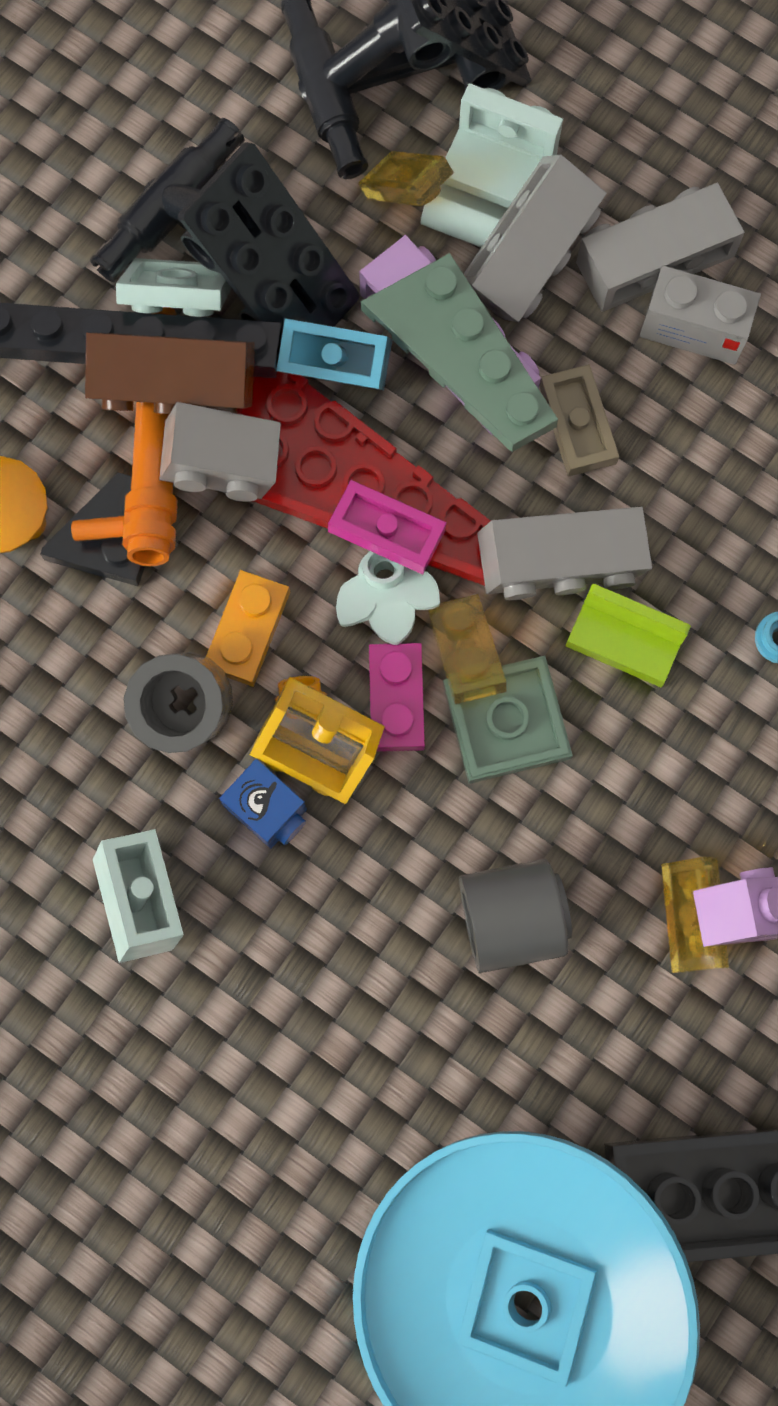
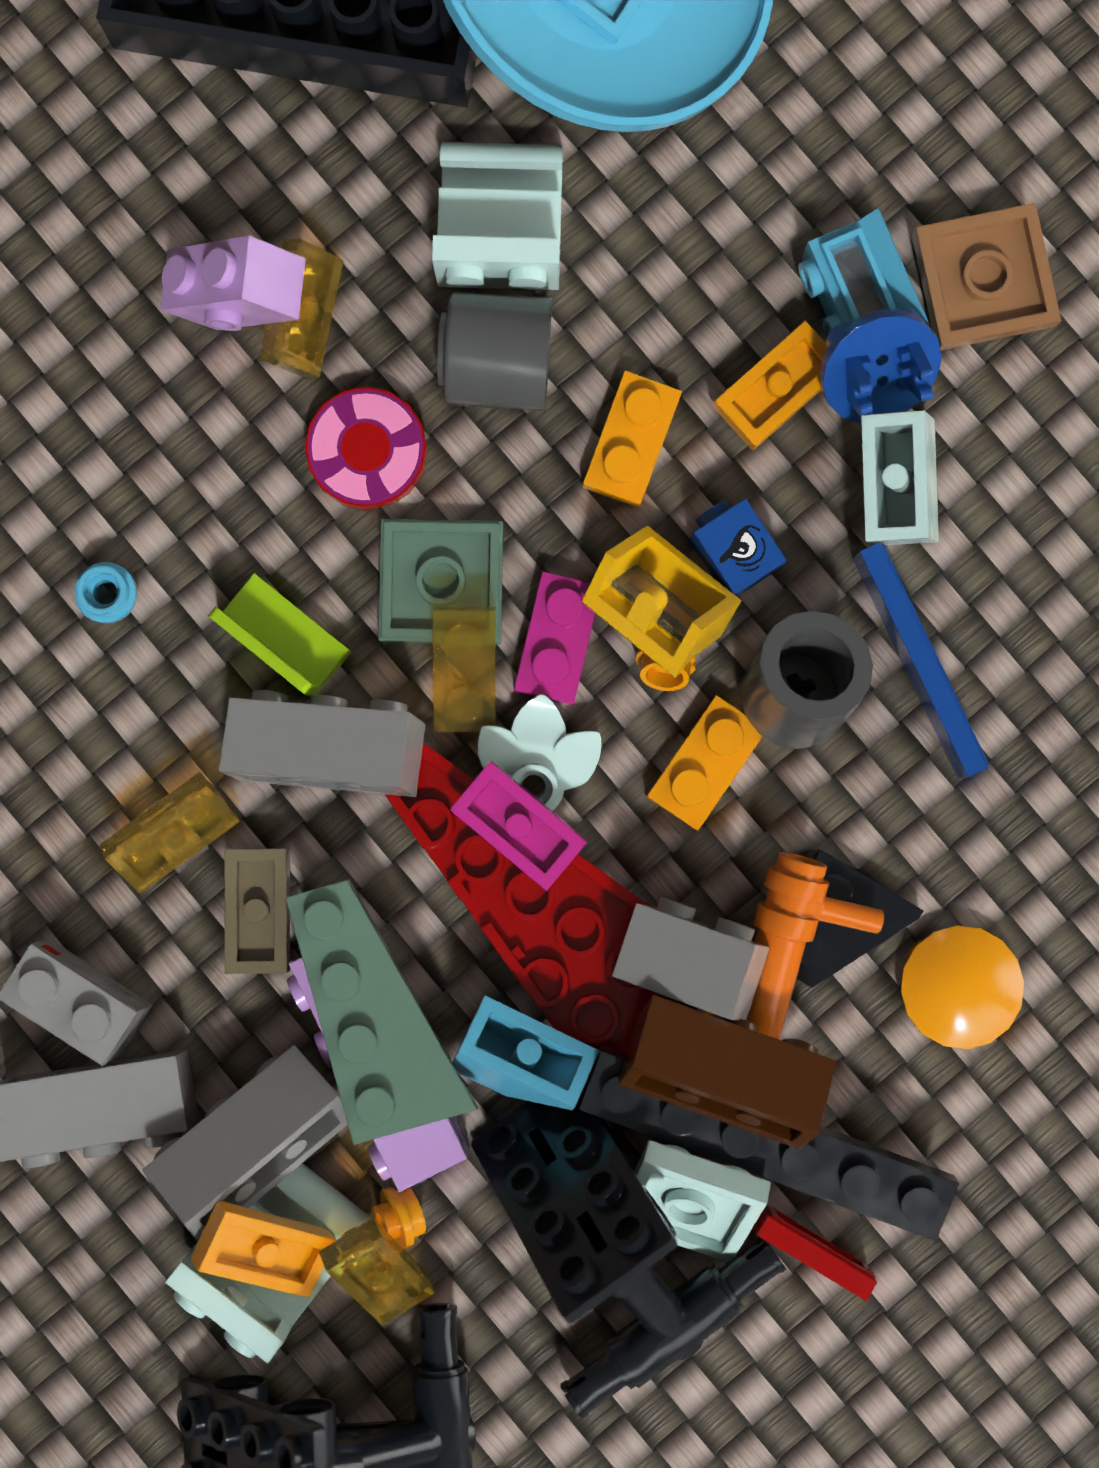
camera: 160 degrees left, 10 degrees up
none -> clear yellow plate [99,772,240,894]
none -> light orange plate [190,1200,336,1298]
none -> tile [305,386,428,511]
none -> light orange plate [374,1186,426,1249]
none -> light aqua piece [432,142,563,290]
none -> light orange plate [583,371,682,509]
none -> light orange plate [712,320,828,451]
none -> red tile [753,1204,877,1301]
none -> medium azure window [798,208,928,339]
none -> blue plate [819,308,942,423]
none -> blue tile [853,542,989,778]
none -> medium nougat plate [911,203,1061,351]

